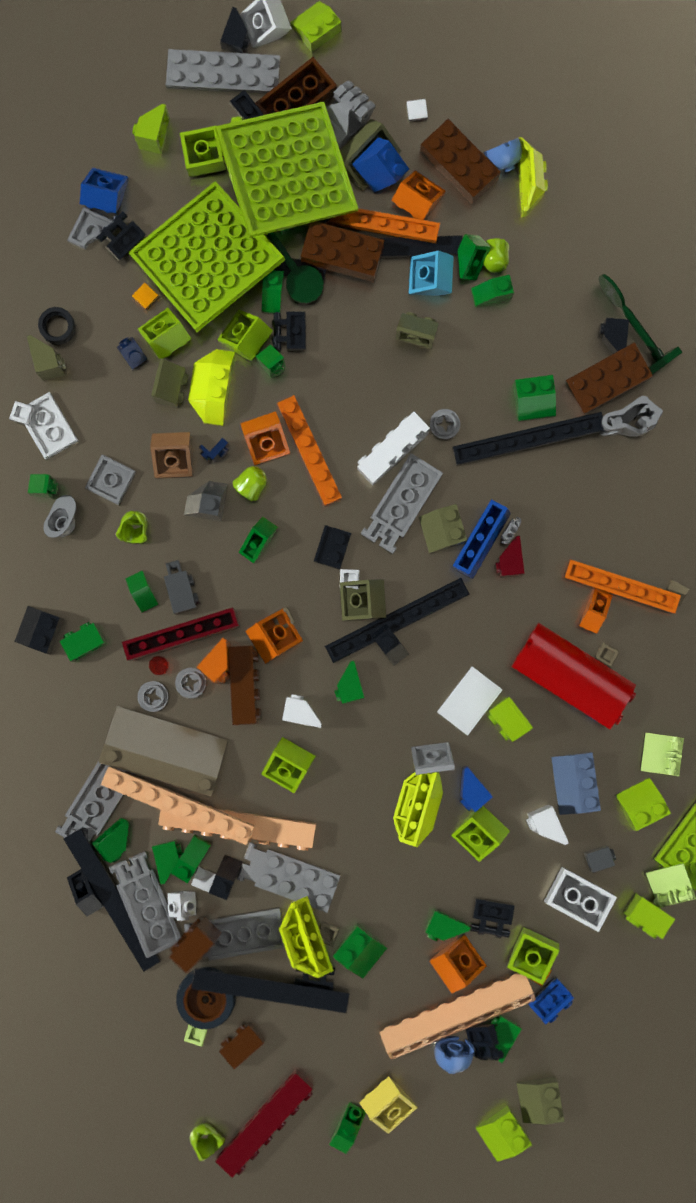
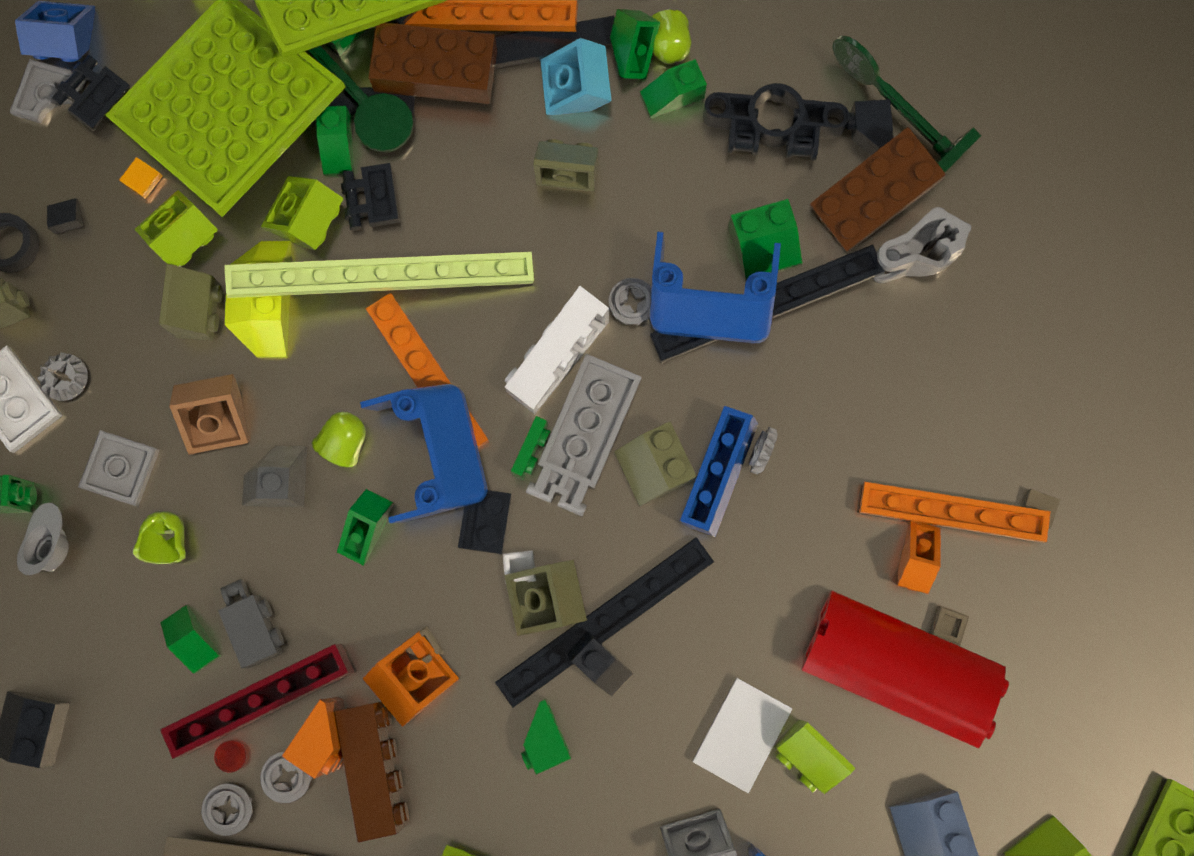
camera: 10 degrees left, 5 degrees down
green brick [59,622,107,662] -> none
dark blue bracket [117,337,148,369] -> none
dark blue bracket [199,438,230,463] -> none
orange slope [240,411,290,465] -> none
green slope [256,344,285,377] -> none
white slope [282,694,322,728] -> none
dark red slope [495,536,525,578] -> none
yellowish green hinge [641,733,684,776] -> none
none -> light grey gear [37,352,88,401]
none -> black slope [47,198,84,234]
none -> yellowish green plate [225,252,534,298]
none -> blue windscreen [360,384,488,523]
none -> green plate [510,416,551,480]
none -> blue windscreen [650,232,781,343]
none -> black piece [703,83,850,161]

